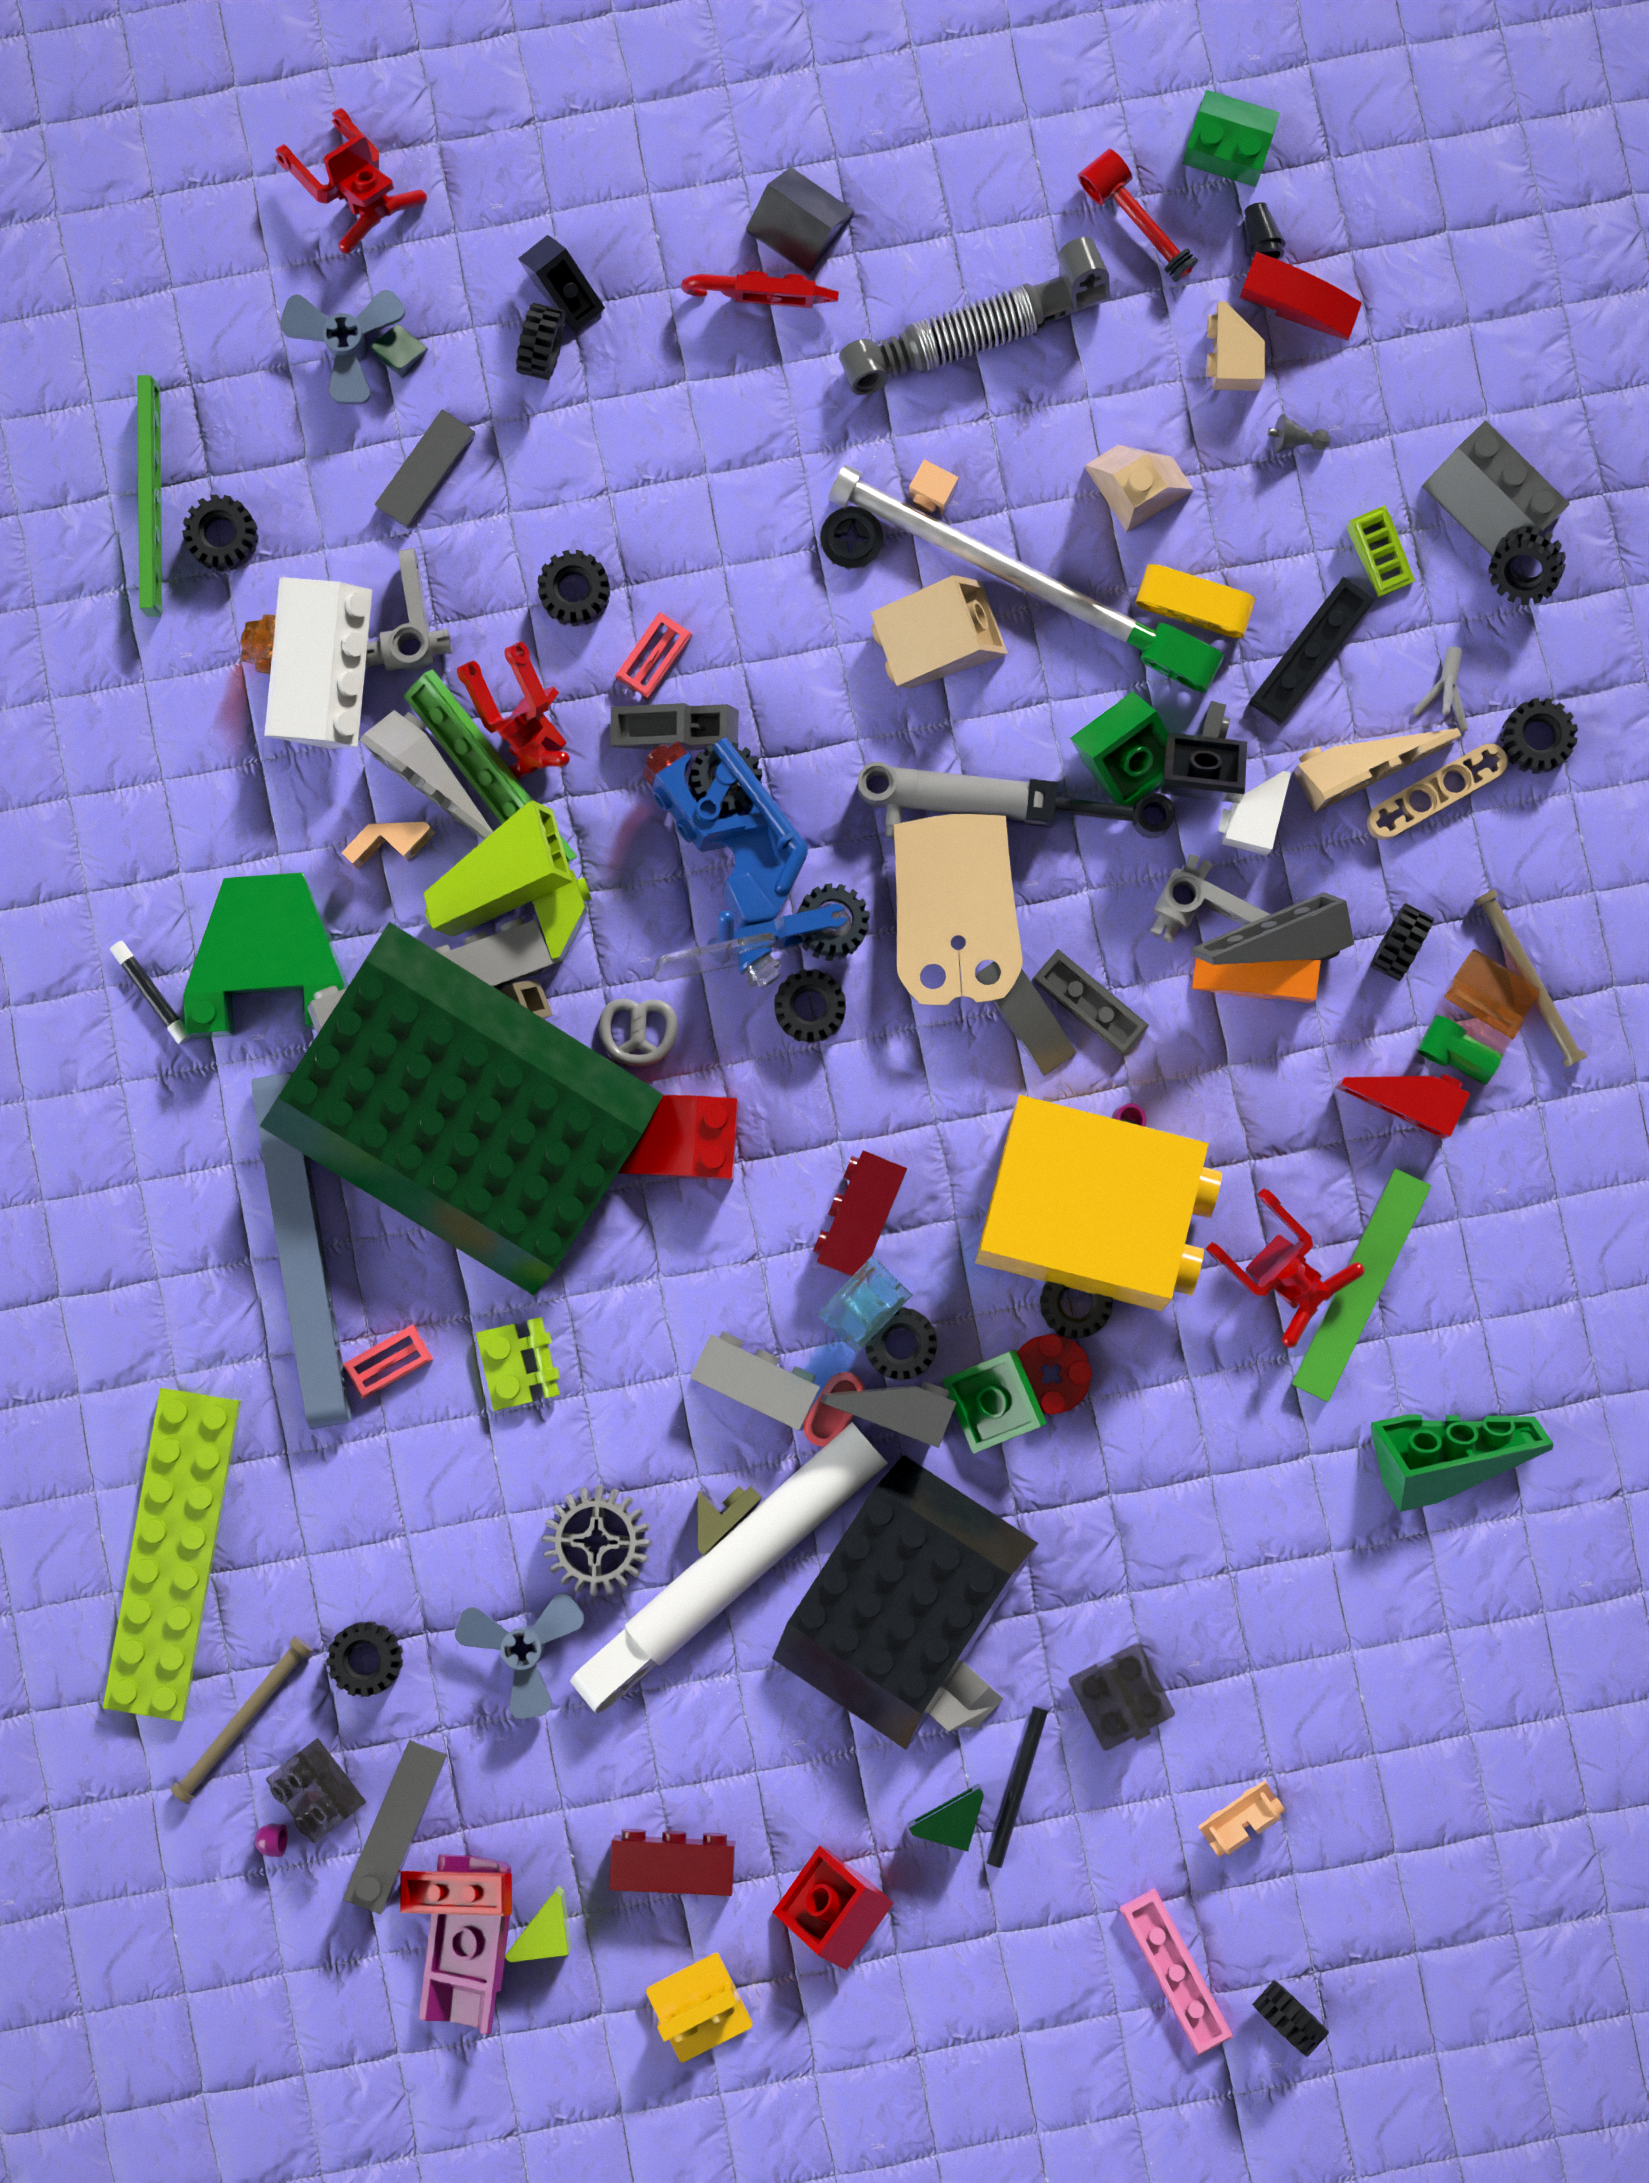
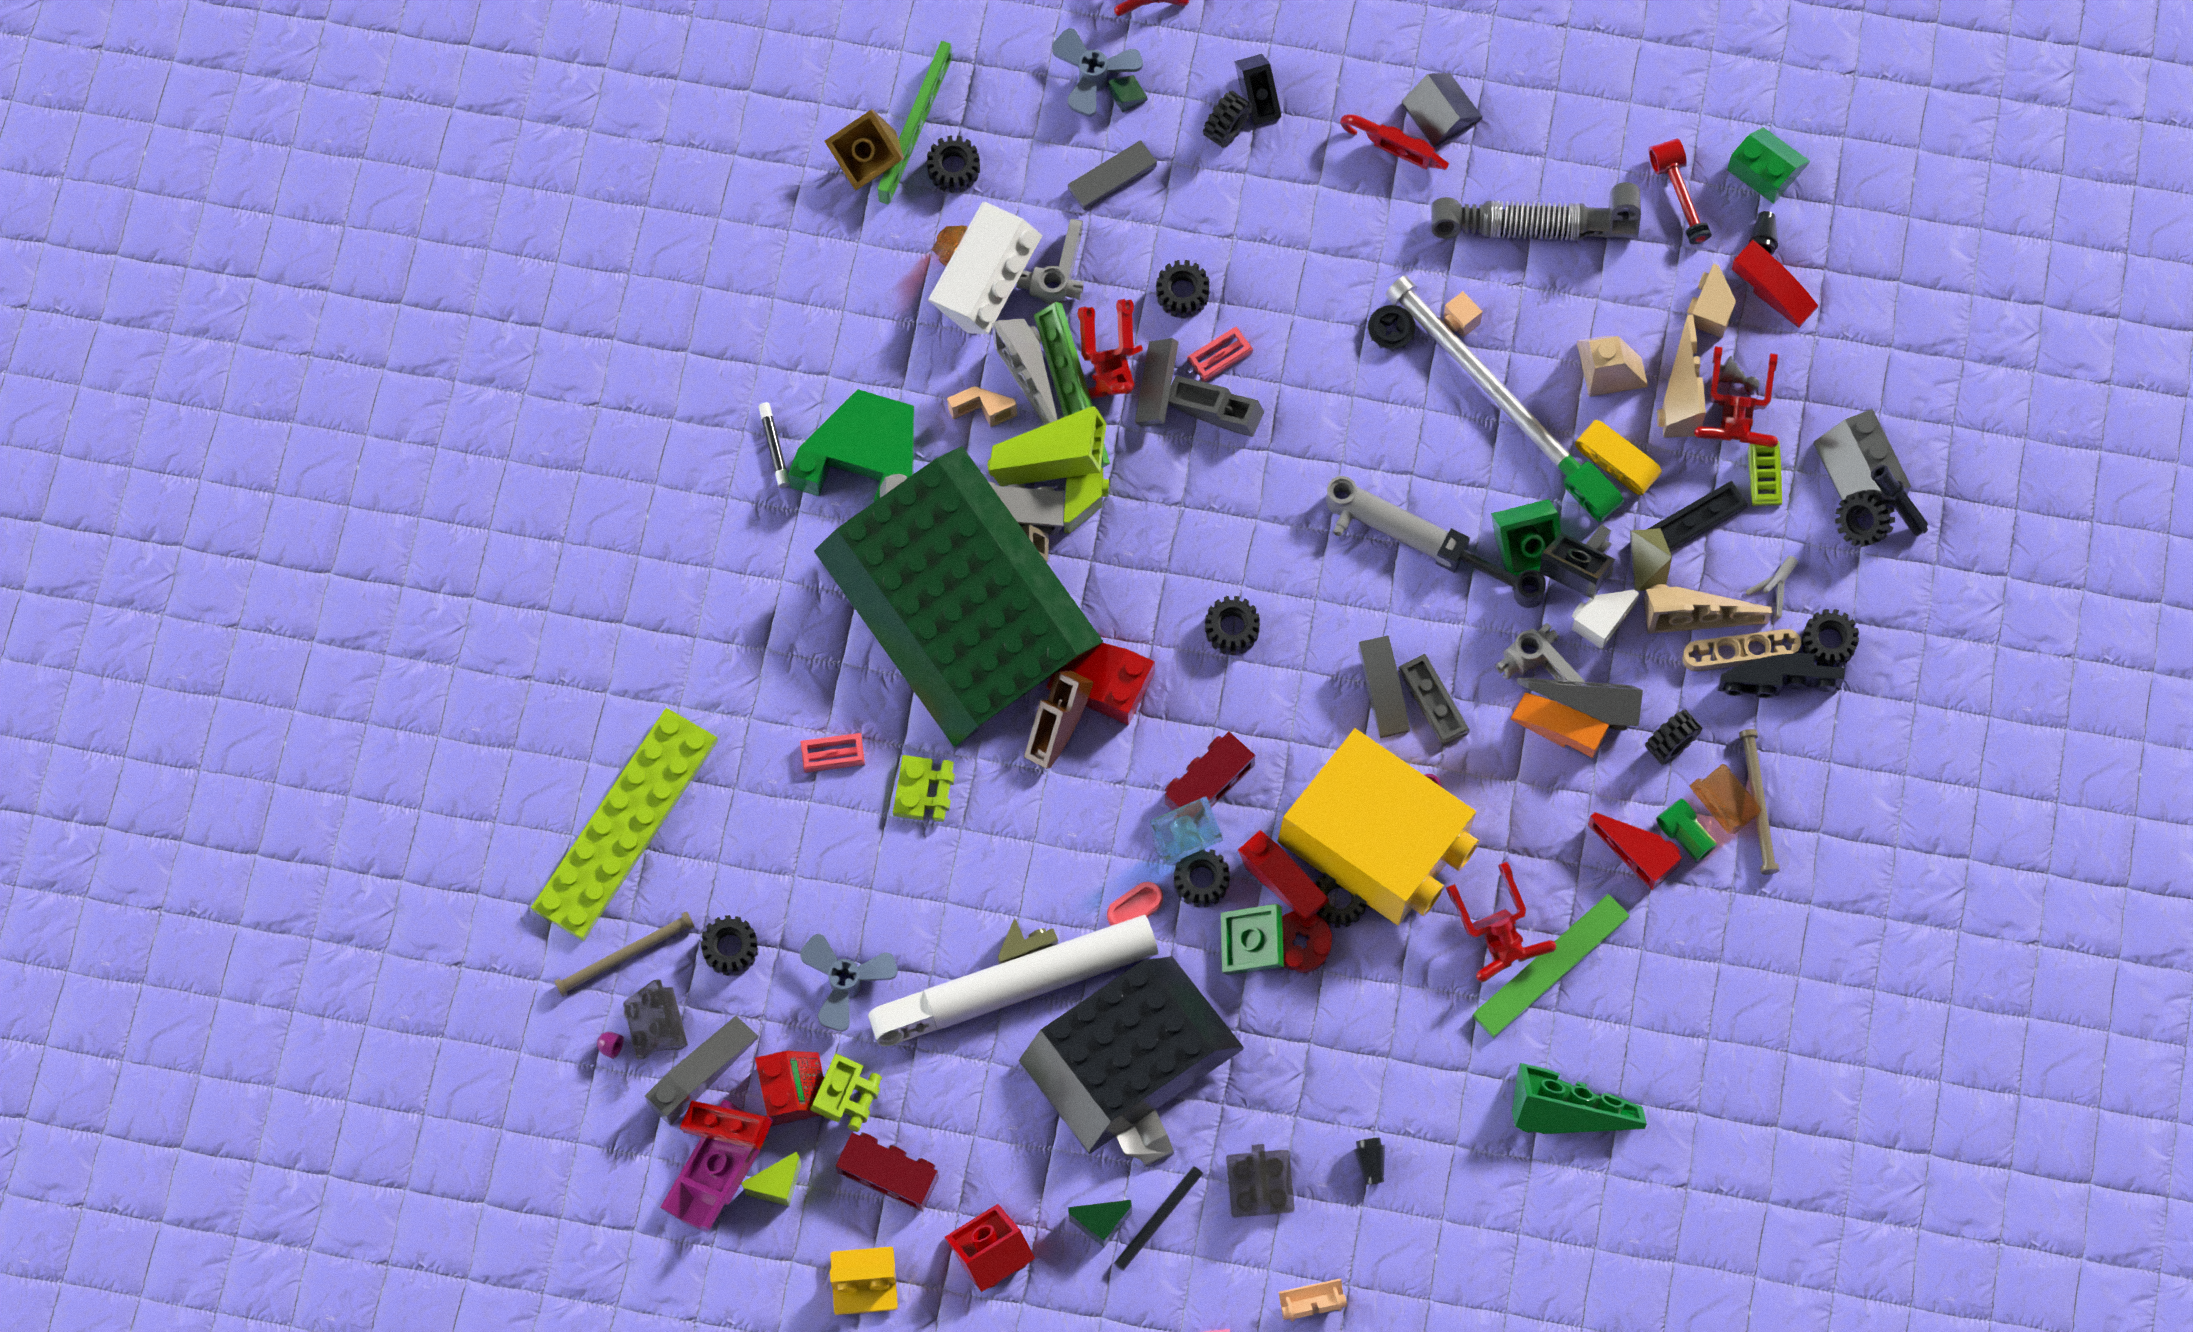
camera: 20 degrees right, 15 degrees down
sand blue beam [251,1071,351,1429] -> none
light grey gear [542,1486,652,1596] -> none
light grey piece [599,999,678,1067] -> none
blue piece [643,737,870,989] -> none
light grey brick [690,1331,820,1431] -> none
dark grey slope [820,1381,956,1448] -> none
tan slope [870,575,1008,688] -> none
tan piece [893,814,1023,1005] -> none
none -> red slope [755,1051,824,1127]
none -> lime plate [810,1053,882,1132]
none -> pearl gold slope [824,109,904,191]
none -> reddish brown slope [1024,670,1094,769]
none -> dark grey tile [1135,338,1179,427]
none -> red slope [1238,830,1329,921]
none -> black cone [1354,1137,1385,1185]
none -> olive slope [1630,528,1672,591]
none -> tan wedge [1657,315,1706,437]
none -> red piece [1694,346,1778,448]
none -> black slope [1718,653,1845,698]
none -> black axle [1870,465,1928,536]

